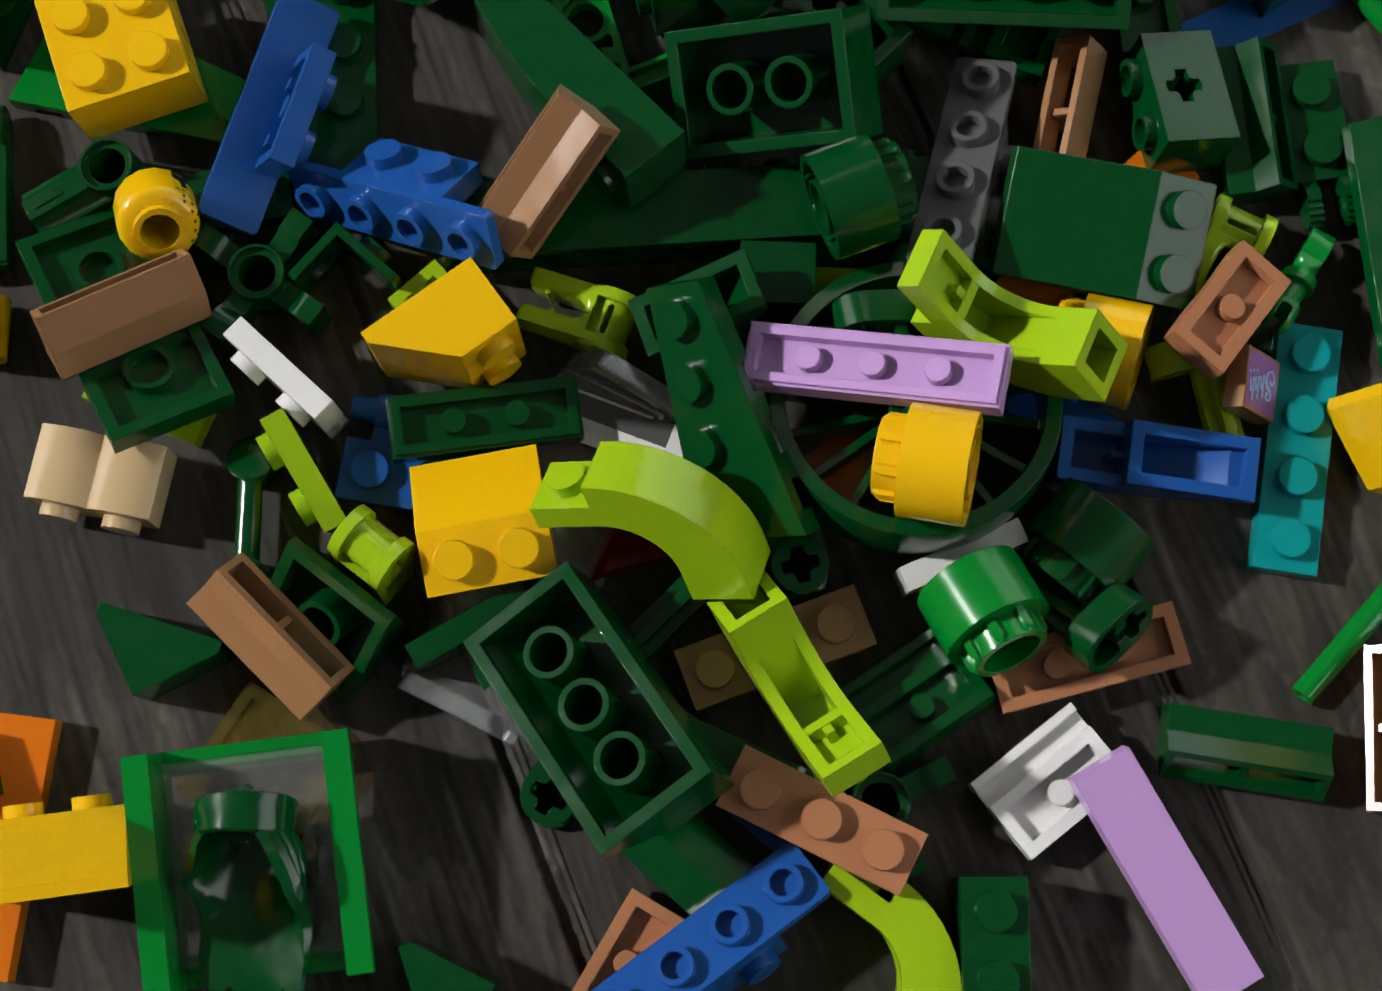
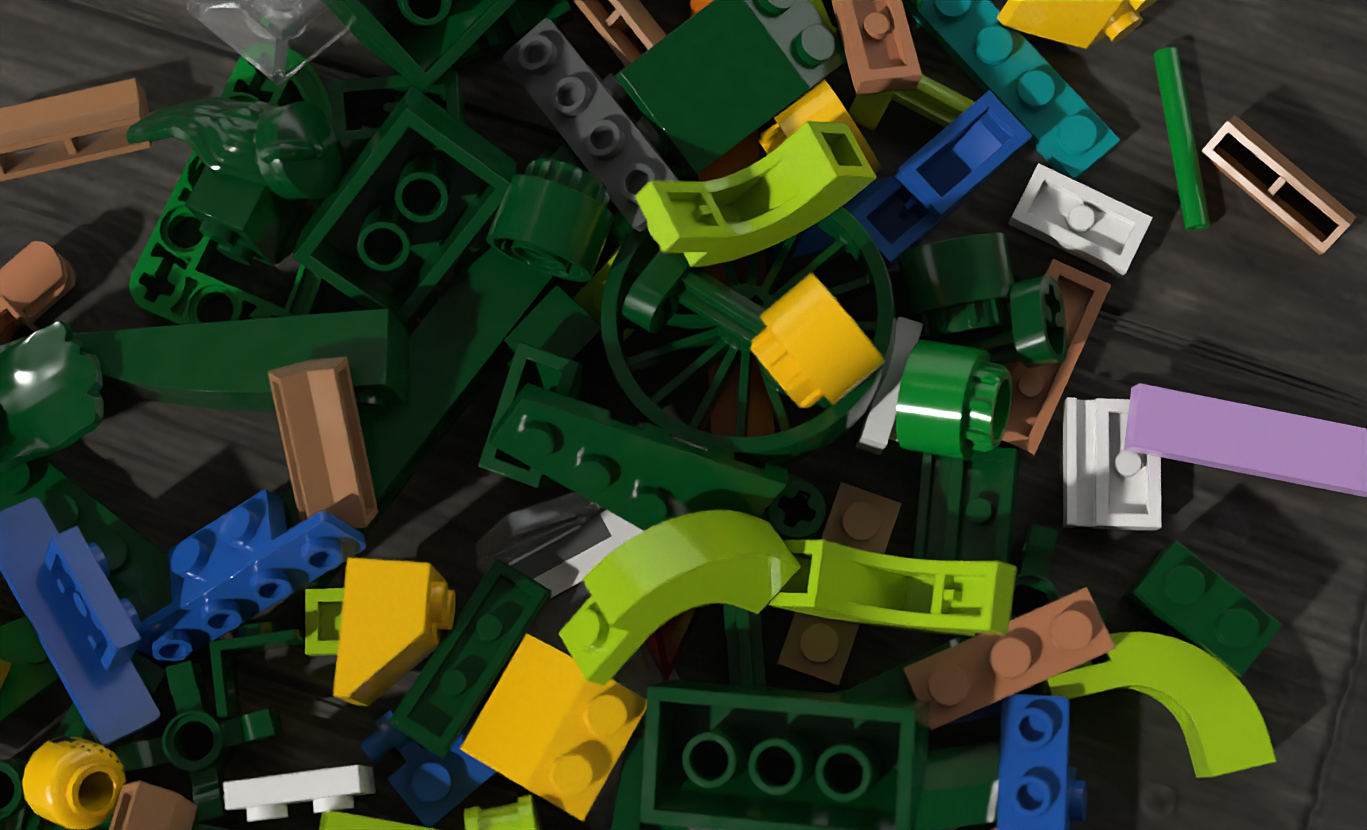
camera: 50 degrees left, 0 degrees up
lime piece [516,267,637,365] -> none
lavender tile [742,321,1014,417] -> none
dark green piece [1157,702,1334,802] -> none
tile [1221,344,1280,425] -> none
none -> white plate [1008,163,1153,278]

